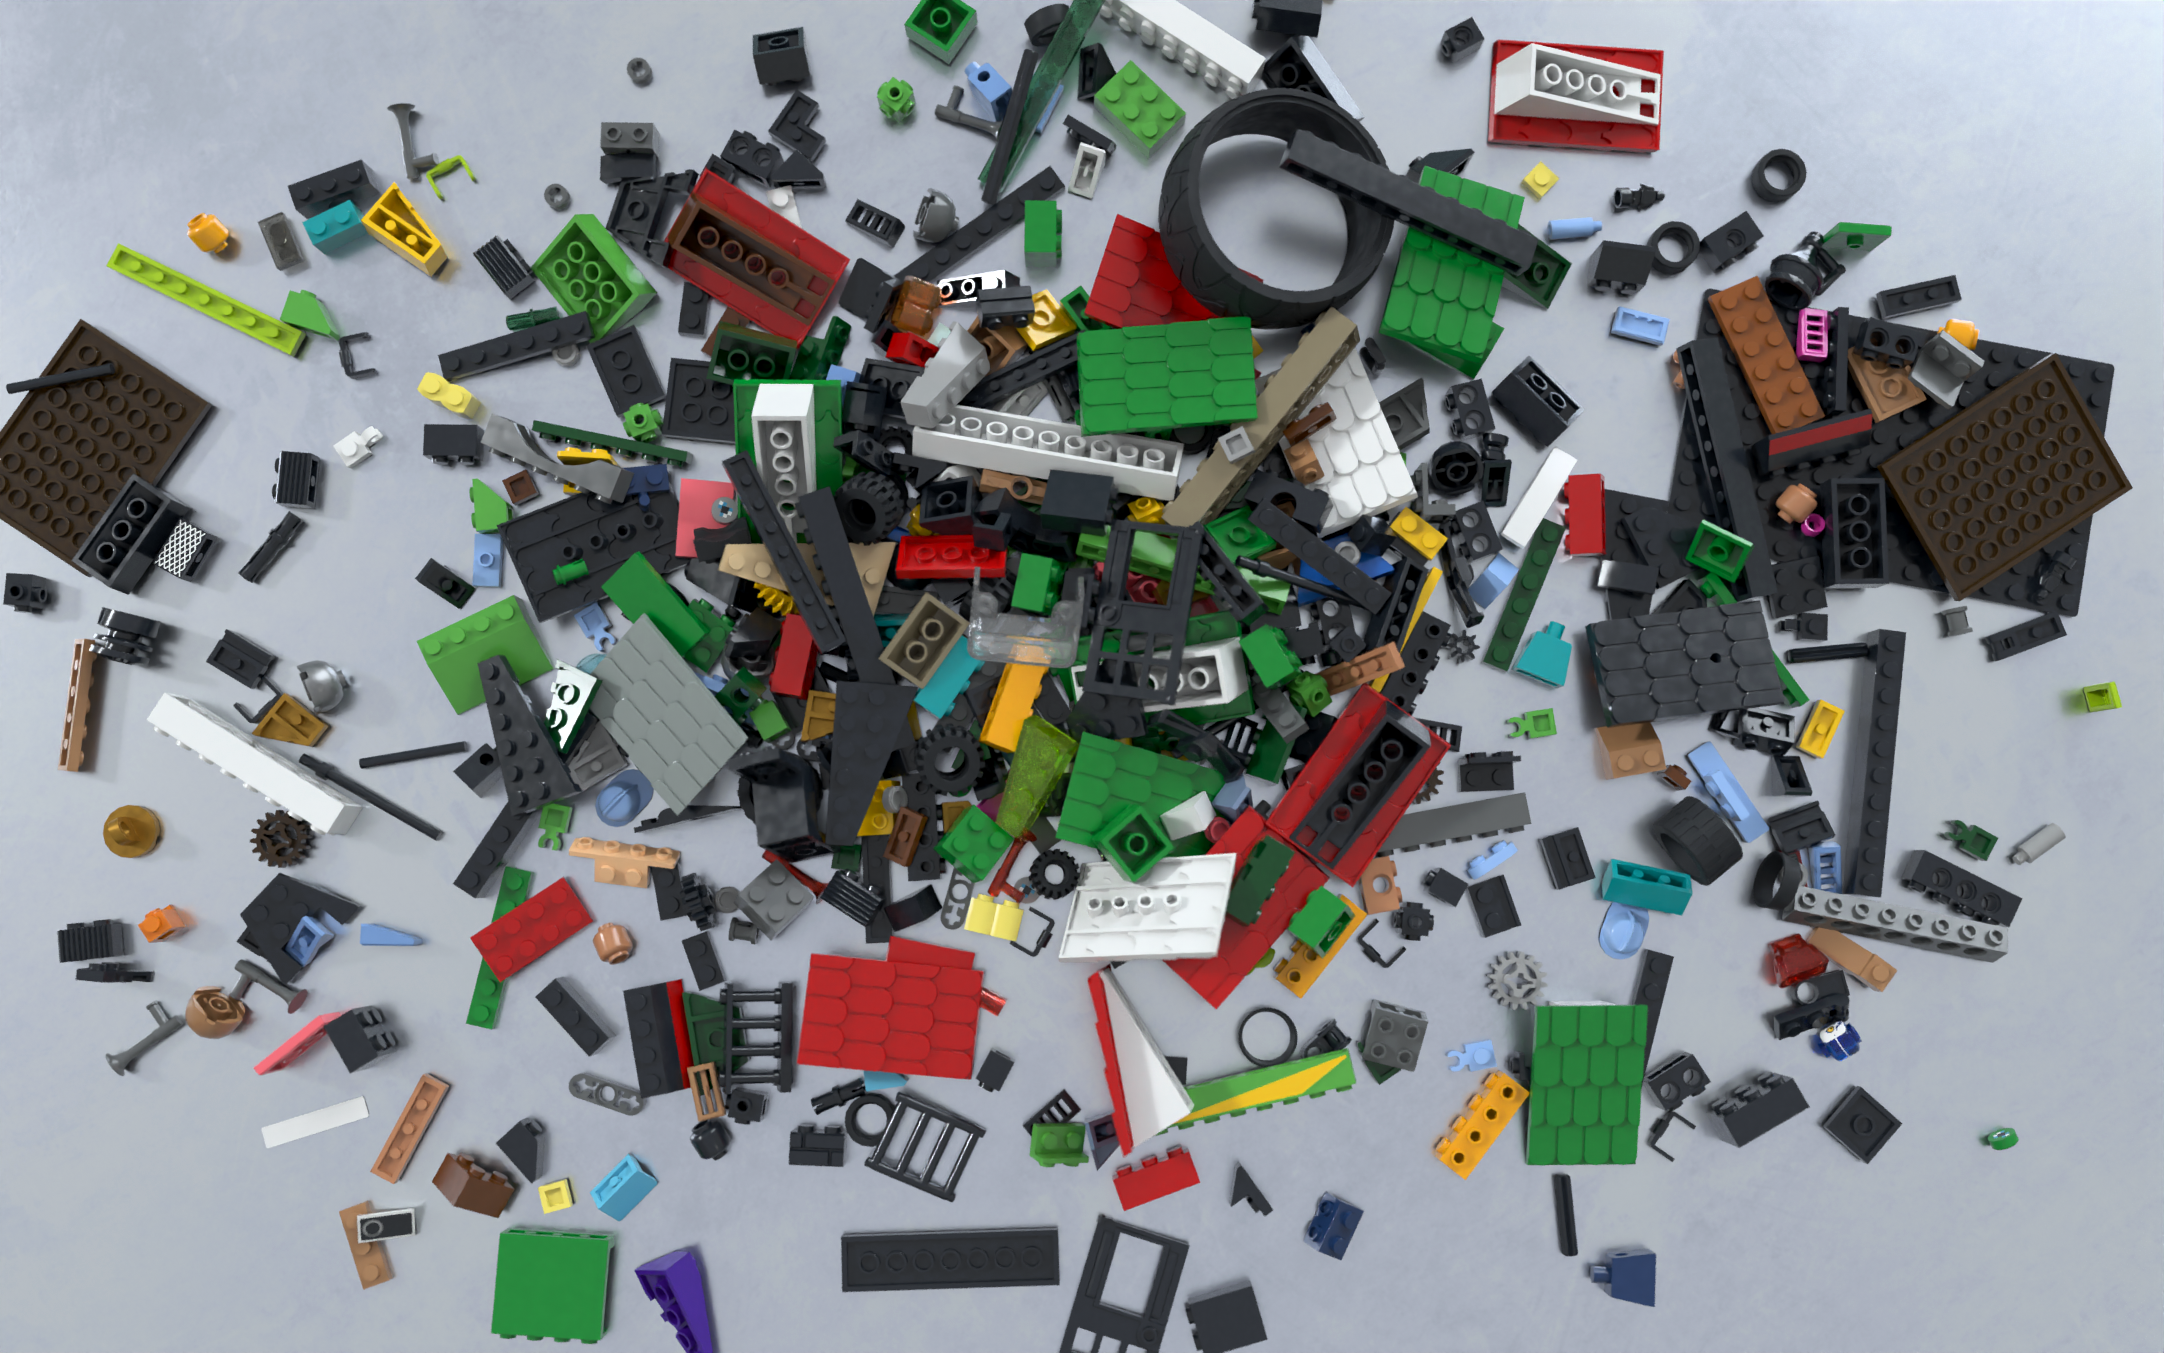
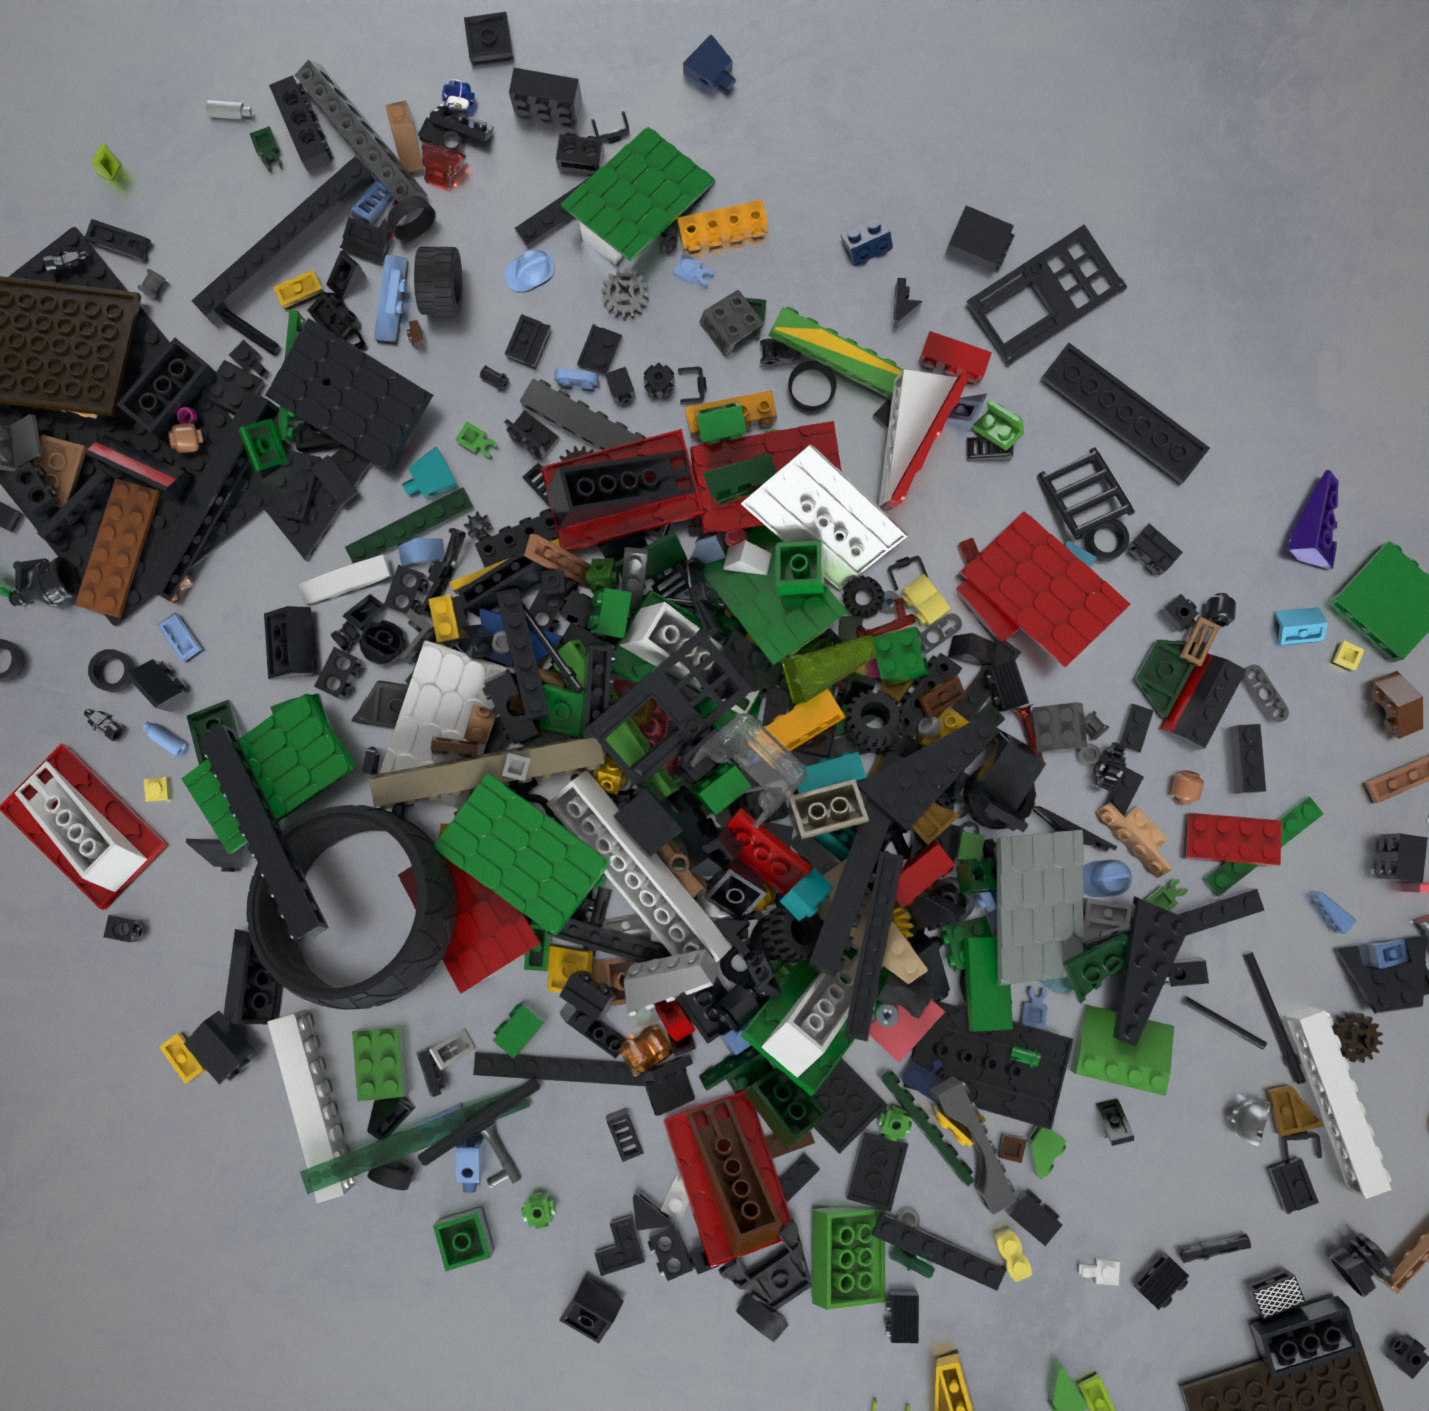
camera: 140 degrees left, 0 degrees up
black piece [338,332,377,379] -> none
light blue plate [472,534,503,587] -> none
black slope [496,1118,545,1184] -> none
dark grey bush [544,184,570,209] -> none
dark grey brick [600,122,660,159] -> none
dark grey bush [627,58,652,84] -> none
black fence [718,982,793,1094] -> none
black pin [811,1078,867,1115] -> none
dark grey cylinder [913,188,959,243] -> none
black brick [975,1048,1015,1092] -> none
nougat brick [1358,856,1403,915] -> none
black axle [1555,1174,1578,1257] -> none
red brick [1564,473,1606,557] -> none
medium nougat slope [1595,722,1666,780] -> none
teal brick [1602,859,1693,916] -> none
black brick [1700,210,1764,271] -> none
dark pink slope [1795,308,1828,362] -> none
none -> black pin [479,365,509,390]
none -> teal brick [780,868,834,921]

